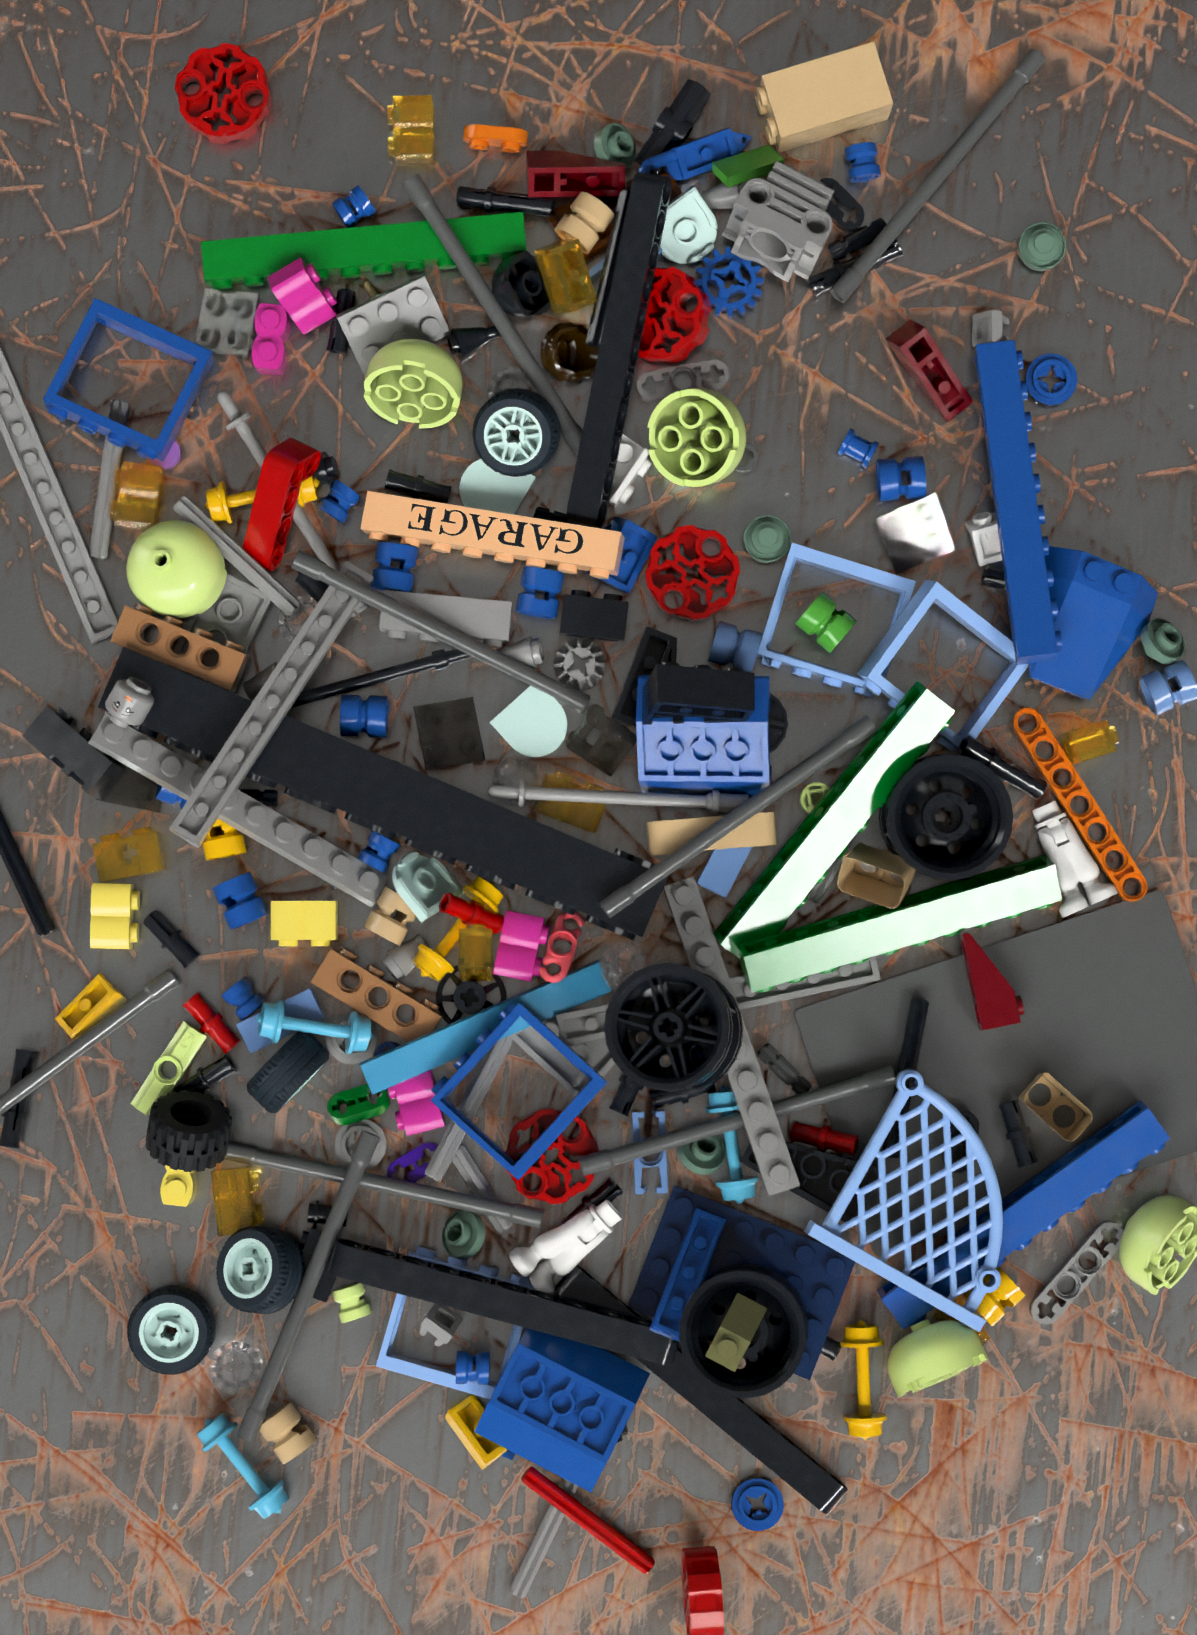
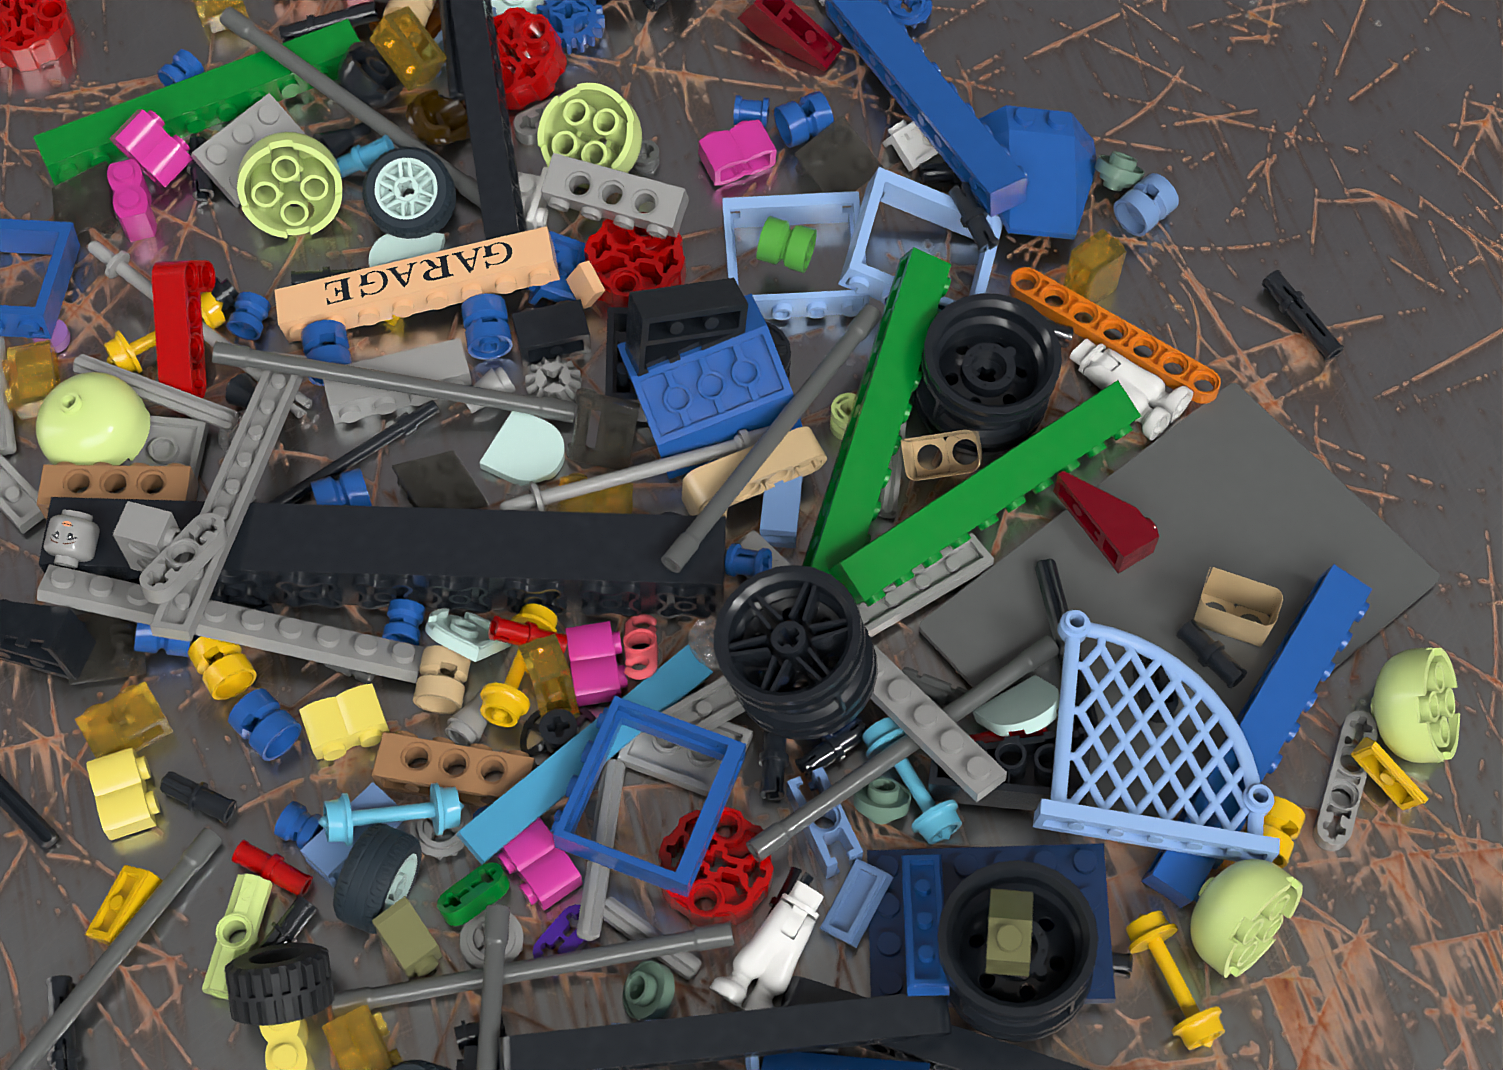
camera: 25 degrees left, 25 degrees down
sand green plate [743,515,791,564] -> none
none -> light grey brick [113,501,182,572]
none -> light grey beam [139,513,228,604]
none -> dark azure pin [335,135,395,179]
none -> olive slope [371,896,442,980]
none -> light grey brick [541,153,689,239]
none -> light nougat tile [566,261,605,309]
none -> dark pink brick [698,120,777,186]
none -> blue bush [725,543,772,577]
none -> medium blue tile [819,858,893,948]
none -> black pin [949,182,999,253]
none -> light aqua tile [972,675,1060,737]
none -> yellow slope [1351,737,1428,811]

